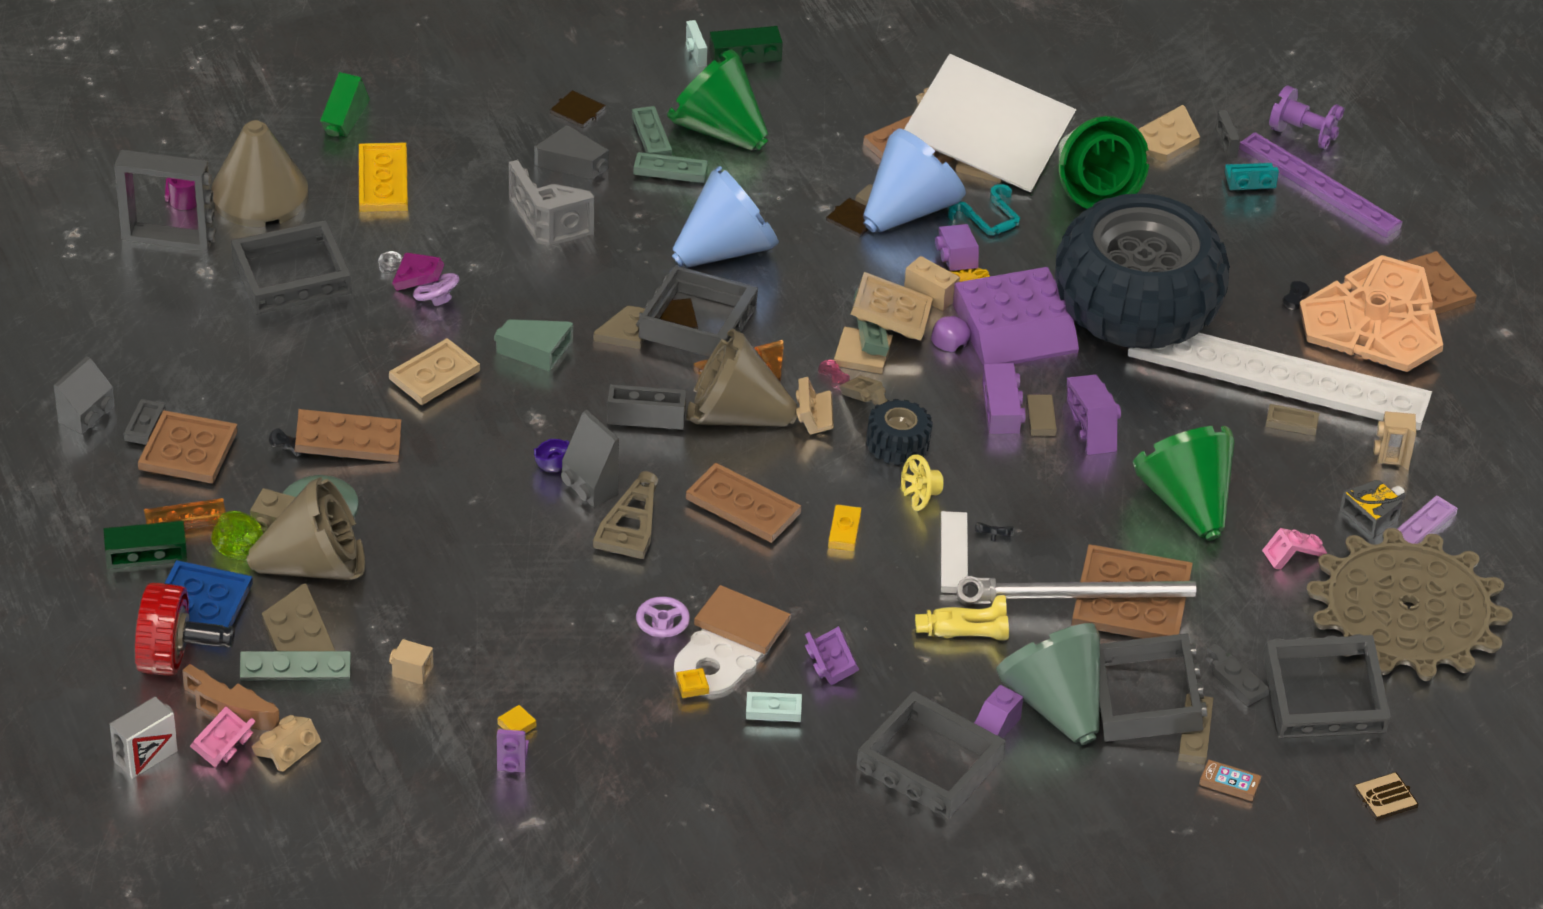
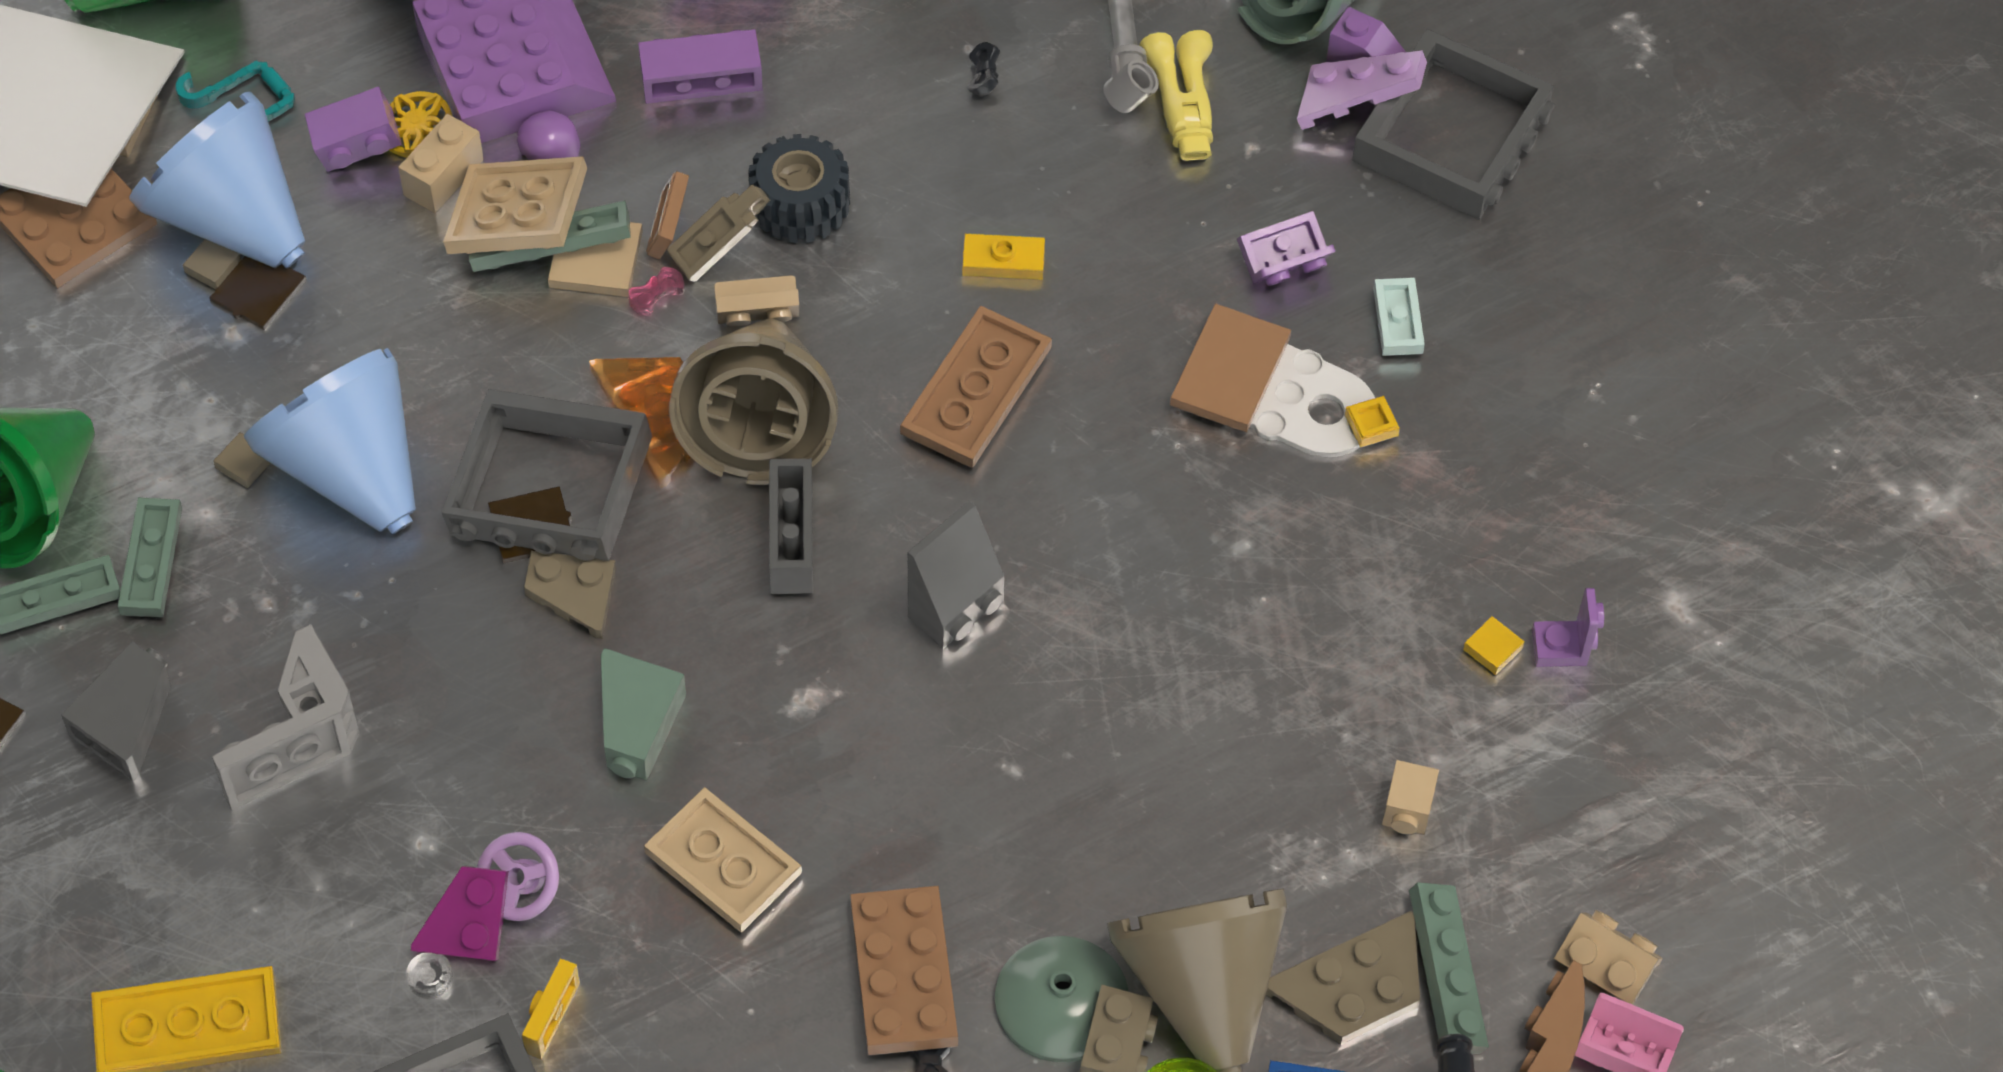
camera: 95 degrees left, 15 degrees up
dark purple hair [534,439,570,473] -> none
dark tan plate [593,471,658,559] -> none
lavender piece [636,597,690,638] -> none
light yellow wheel [901,455,943,511] -> none
white tile [941,511,968,594] -> none
dark tan tile [1026,395,1057,436] -> none
none -> yellow plate [522,958,580,1060]
none -> medium nougat tile [646,171,689,260]
none -> lavender wing [1297,50,1427,130]

